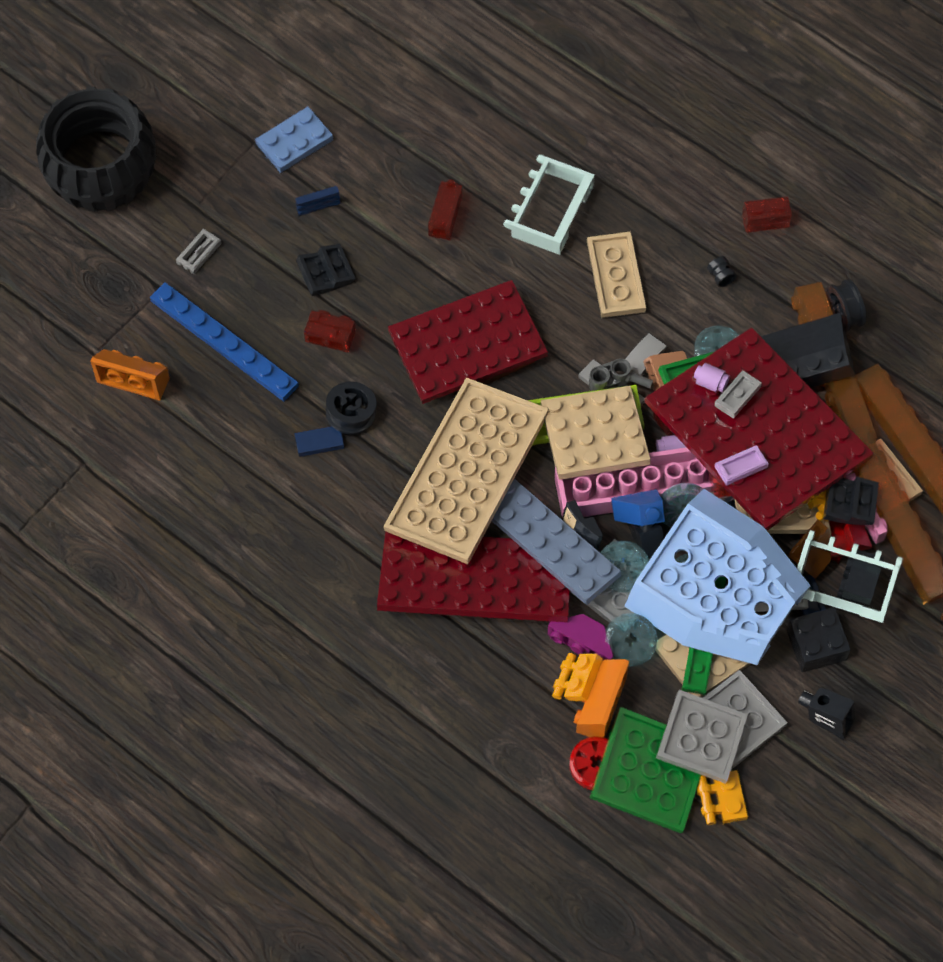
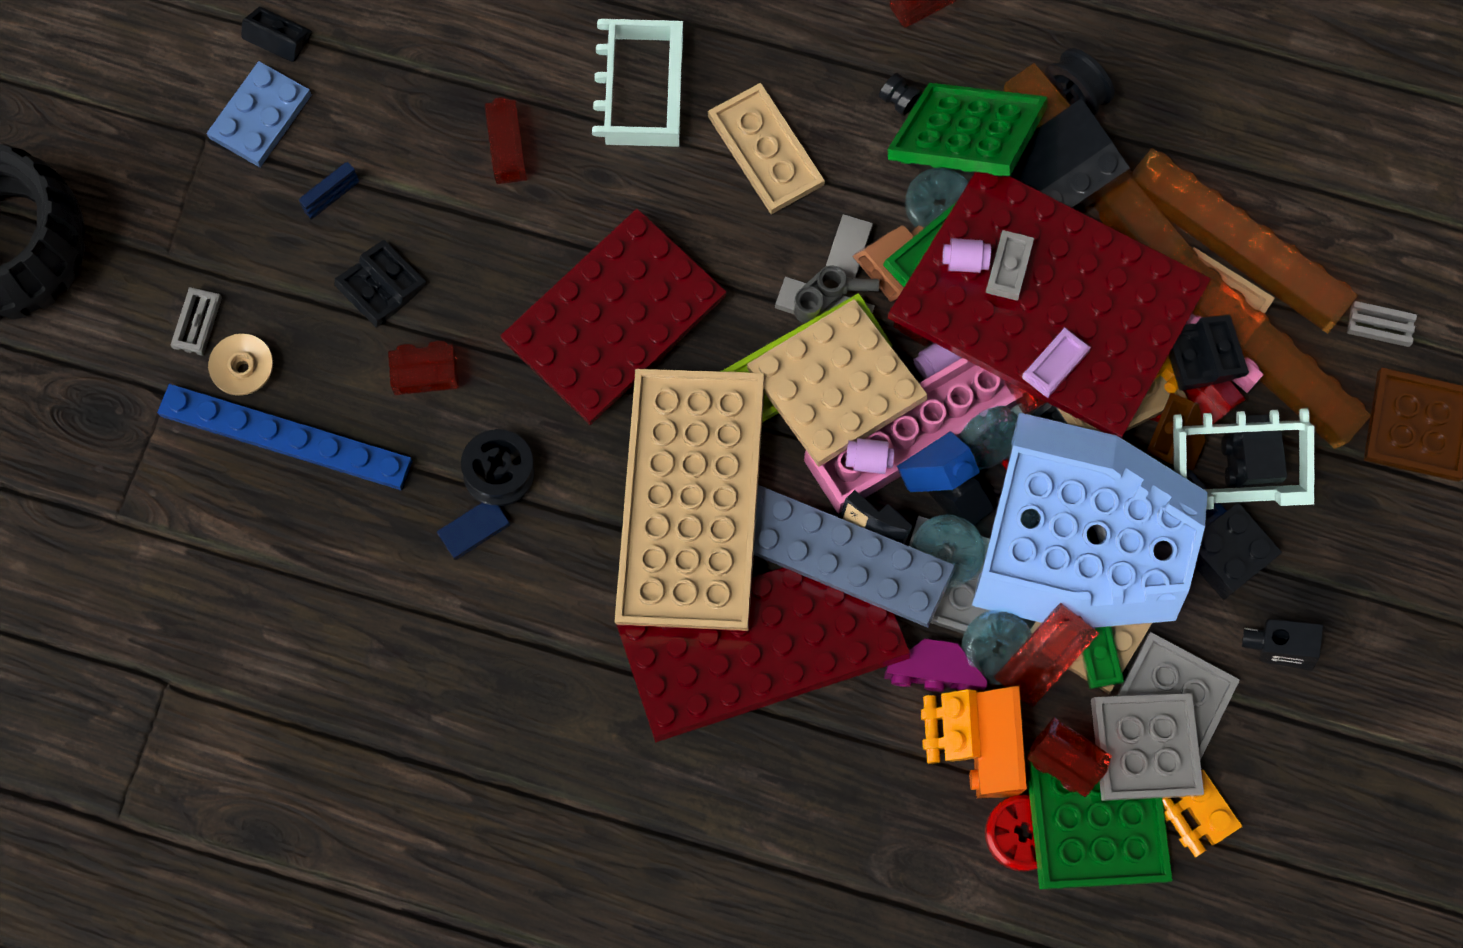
camera: 25 degrees left, 10 degrees up
orange slope [91,349,170,401] -> none
none -> tan dish [208,334,273,396]
none -> black slope [241,7,312,62]
none -> lavender brick [846,438,894,474]
none -> green plate [887,83,1048,176]
none -> clear red piece [994,603,1099,707]
none -> clear red brick [1027,717,1112,797]

